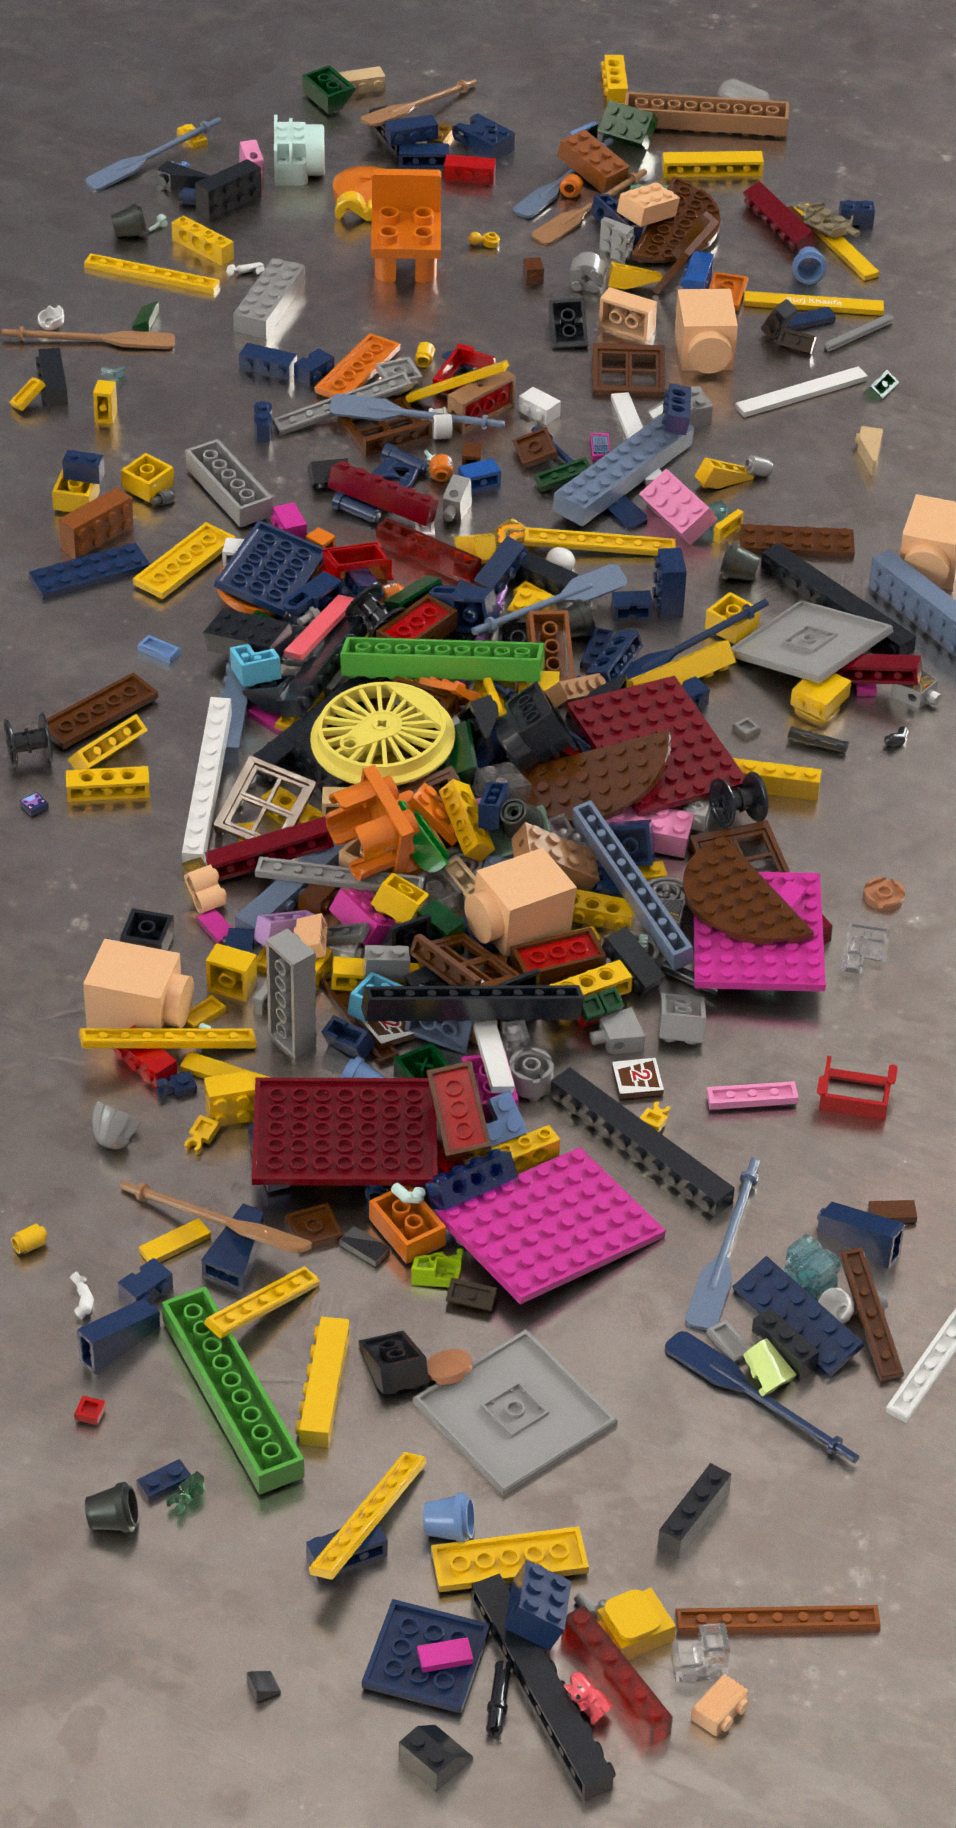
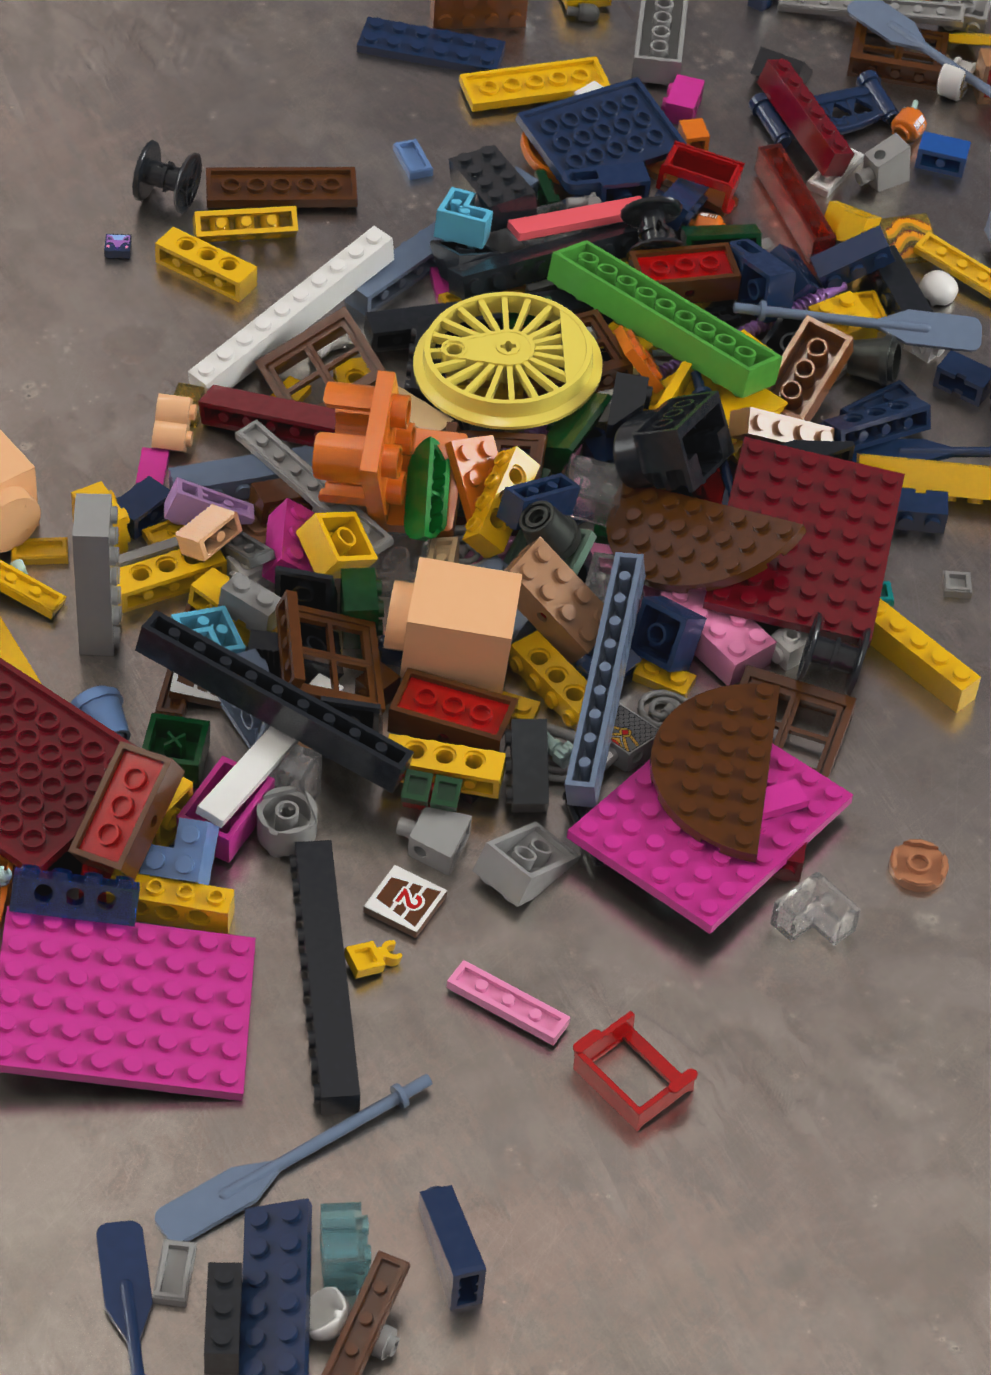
camera: 35 degrees right, 5 degrees up
black brick [120,908,174,951] -> none
dark blue brick [321,1015,375,1060] -> none
reddish brown brick [462,443,482,465] -> none
yellowish green slope [743,1338,797,1397] -> none
reddish brown tile [868,1200,918,1223] -> none

